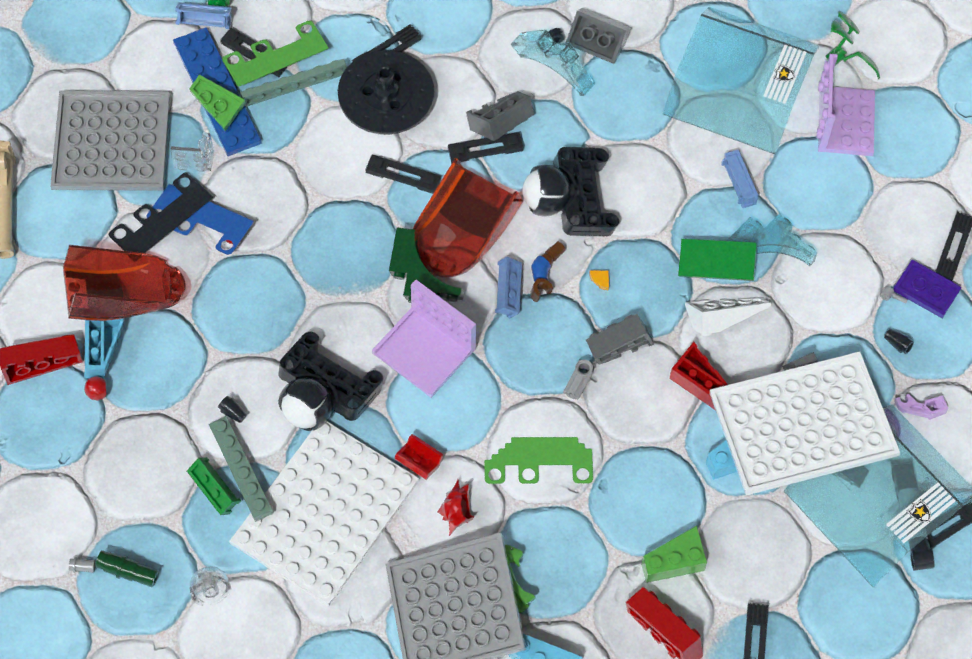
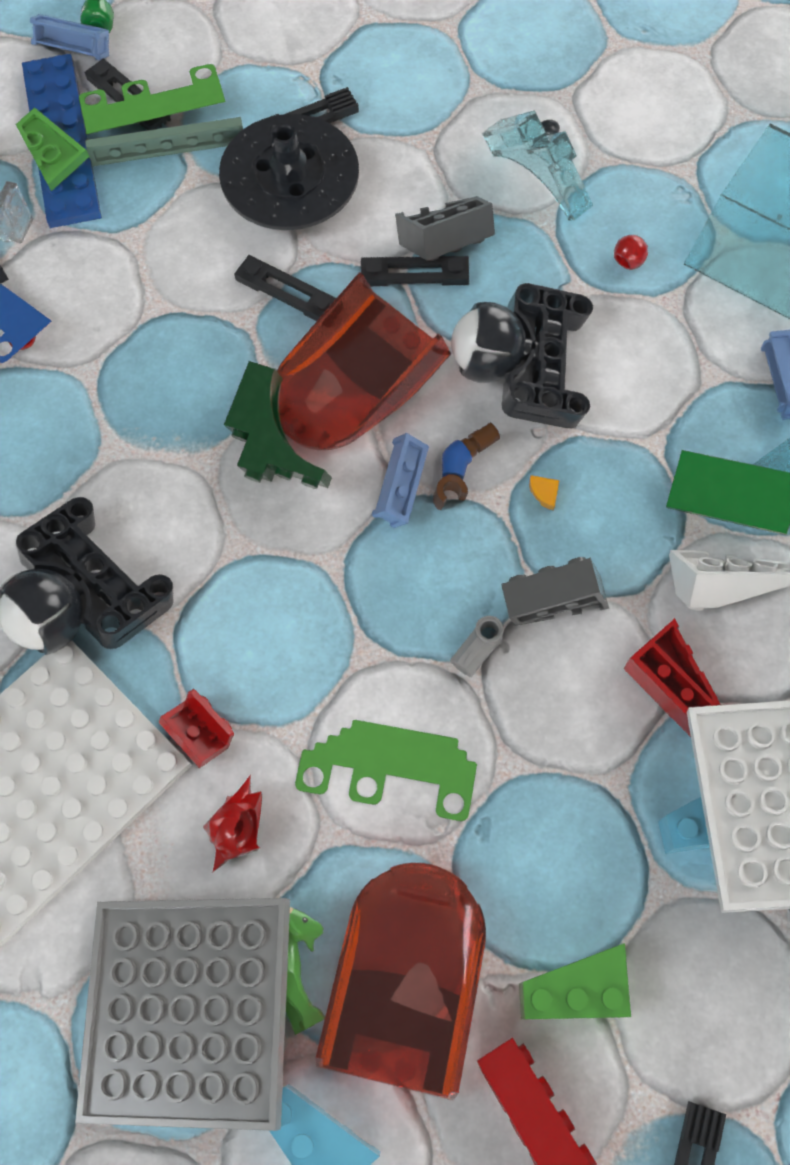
camera: 15 degrees right, 5 degrees up
lavender bracket [372,280,476,398] -> none
dark grey slope [565,8,631,64] -> none
none -> clear red windscreen [315,863,486,1101]
none -> red piece [614,235,648,270]

